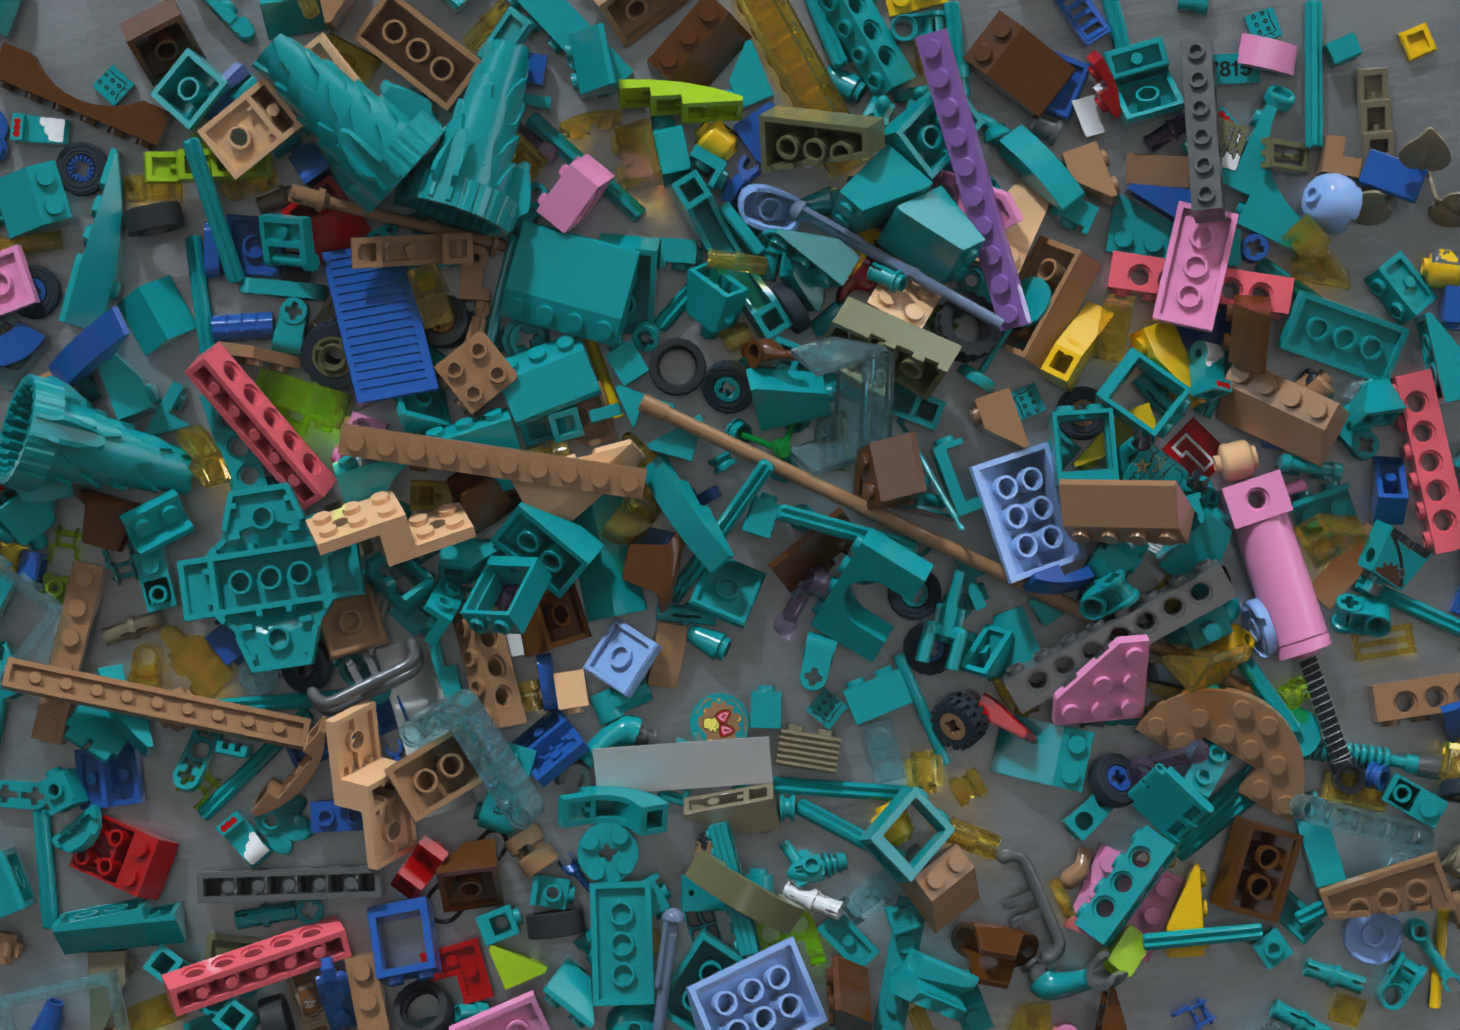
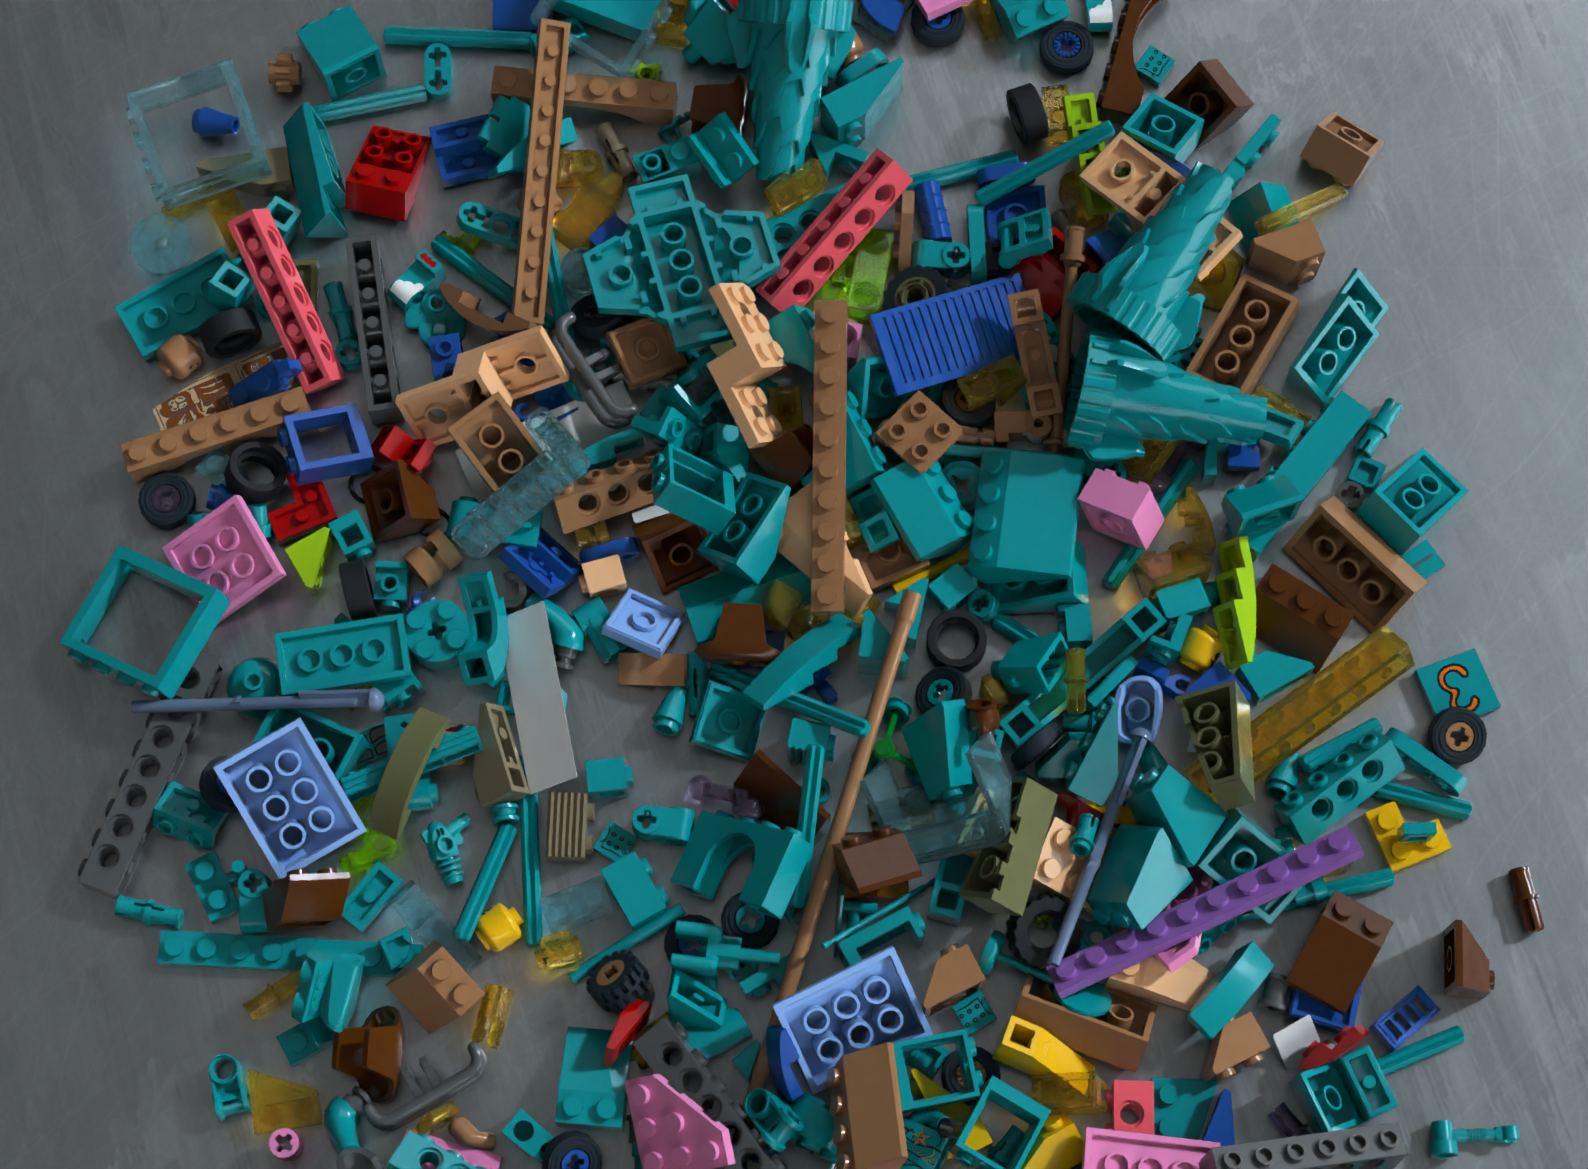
camera: 85 degrees right, 15 degrees down
blue brick [16,549,50,584] -> none
teal brick [39,766,89,816] -> none
clear neon green piece [47,524,82,566] -> none
blue slope [48,306,130,388] -> none
teal tile [51,804,102,853] -> none
teal wedge [58,148,127,329] -> none
teal slope [117,275,197,357] -> none
teal tile [215,739,255,759] -> none
teal slope [542,956,597,1029] -> none
teal tile [589,403,623,422] -> none
tile [689,693,750,741] -> none
teal bush [707,451,738,475] -> none
white pin [783,881,845,921] -> none
teal window [857,786,956,883] -> none
teal piece [863,95,896,129] -> none
teal piece [889,10,945,46] -> none
clear yellow wheel [948,767,989,807] -> none
teal plate [977,111,1011,147] -> none
teal brick [1050,199,1099,238] -> none
medium nougat slope [1125,152,1190,188] -> none

